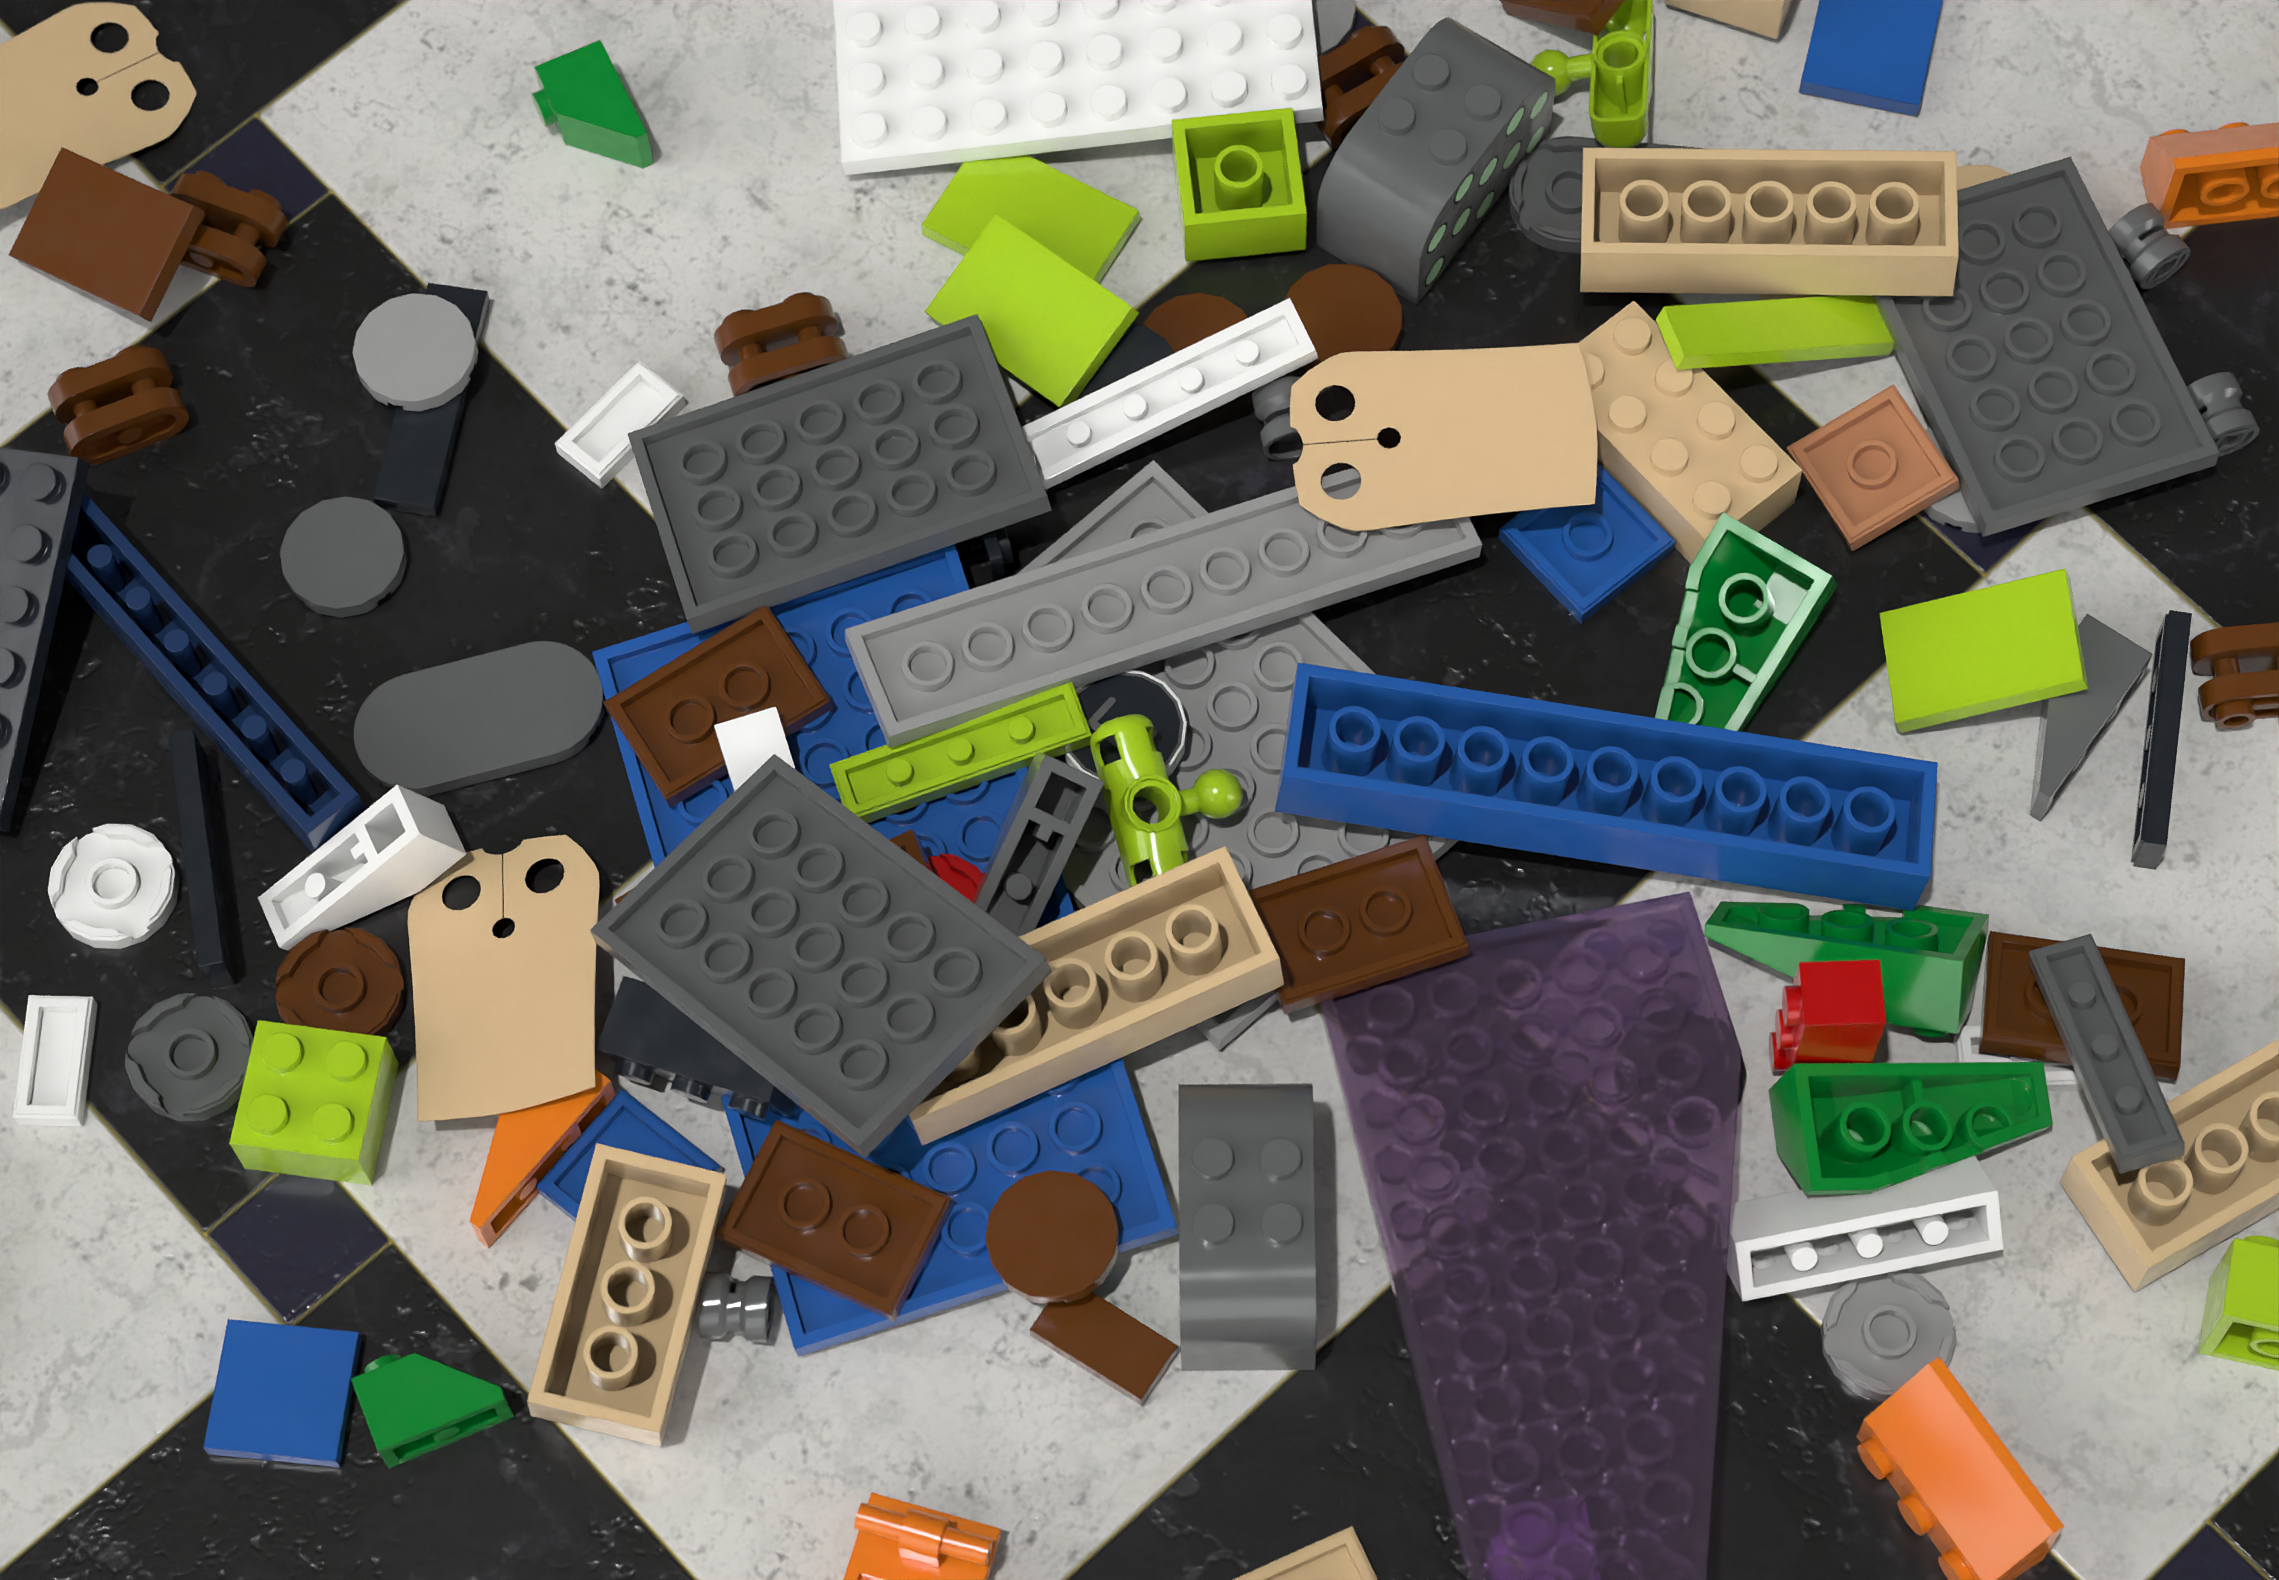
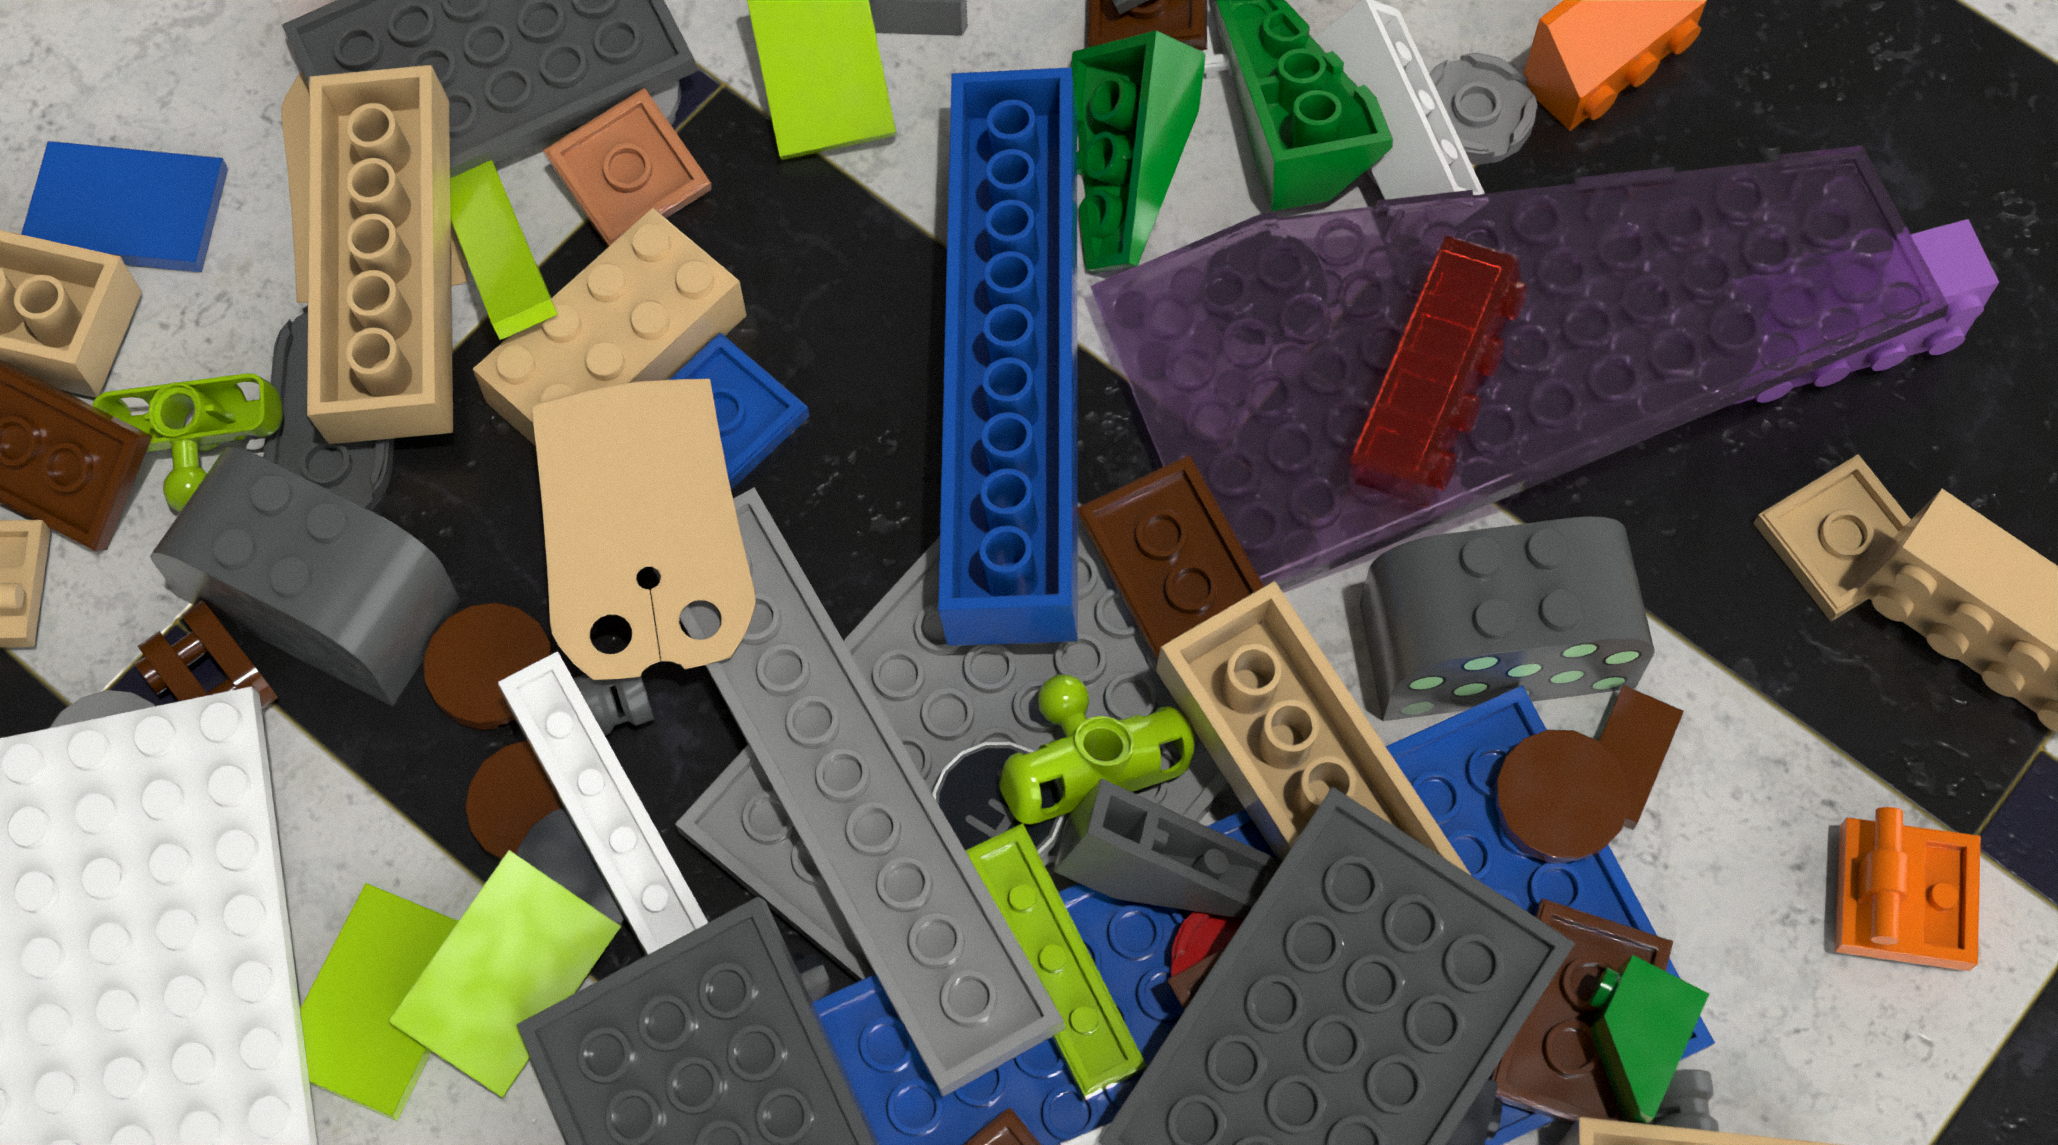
camera: 100 degrees left, 0 degrees up
lime brick [1172,107,1307,262] -> none
green wedge [1655,512,1837,732] -> none
red brick [1769,960,1886,1075] -> none
none -> clear red brick [1349,235,1527,508]
none -> green slope [1589,955,1709,1124]

